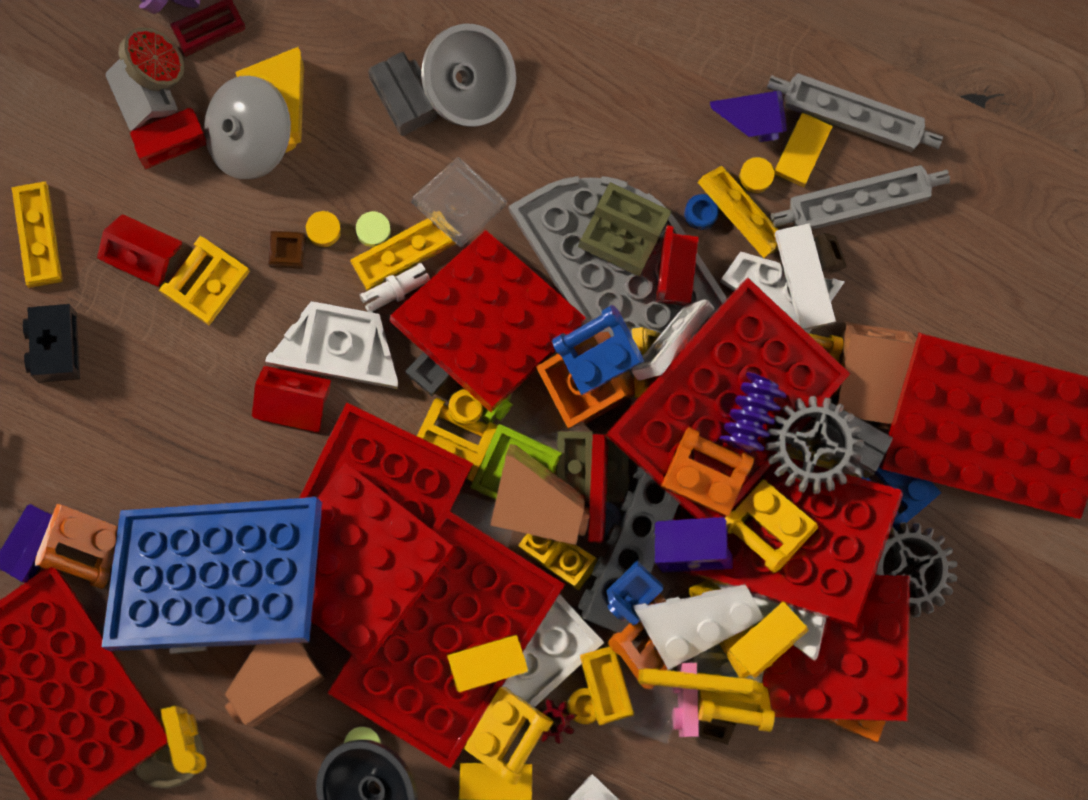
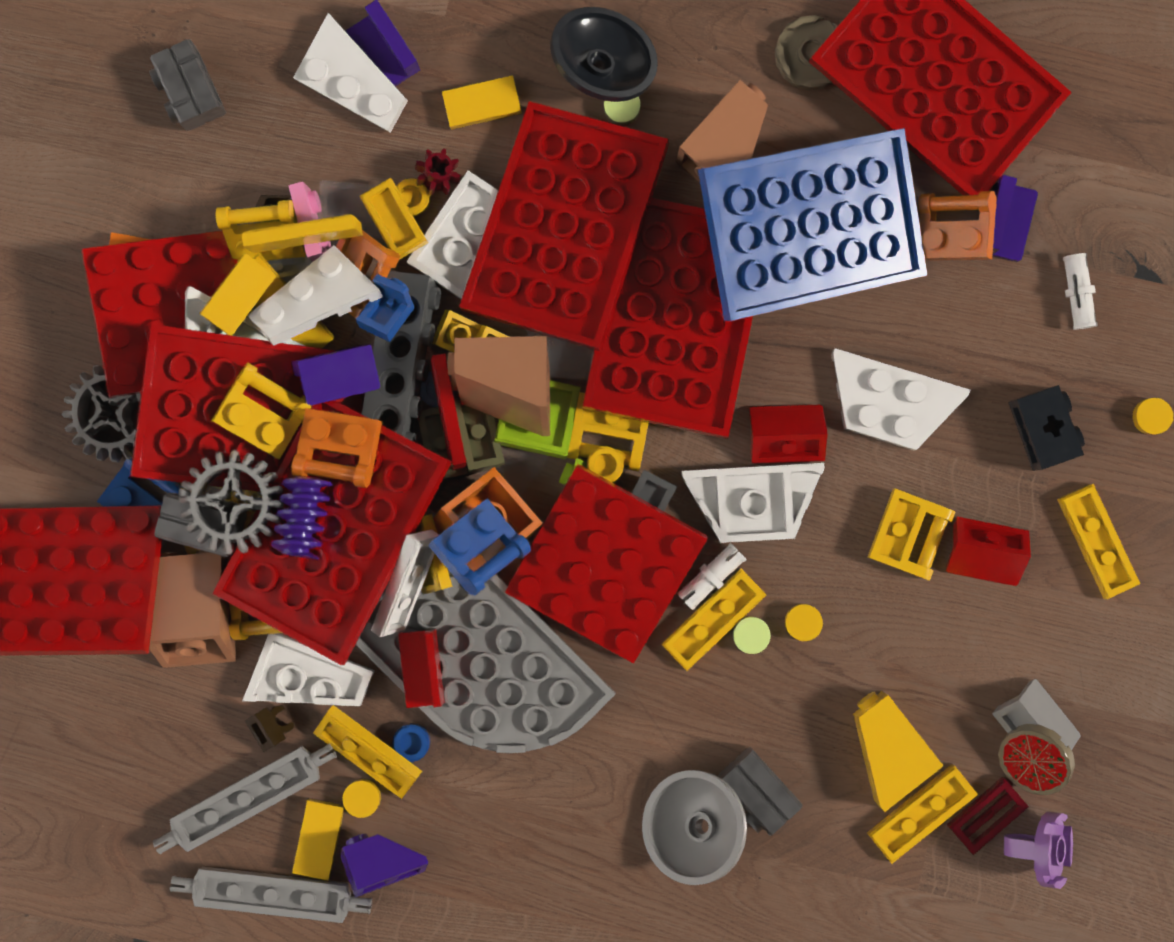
camera: 175 degrees right, 10 degrees up
red panel [130,108,206,170] -> none
yellow plate [161,706,207,774] -> none
light grey dish [204,76,291,179] -> none
reddish brown tile [268,231,306,269] -> none
red plate [311,462,457,664] -> none
clear tile [411,157,508,247] -> none
yellow slope [447,635,528,692] -> none
yellow plate [464,687,553,785] -> none
olive slope [578,182,672,277] -> none
white tile [775,223,836,330] -> none
none -> white wing [831,348,970,451]
none -> yellow tile [867,764,978,864]

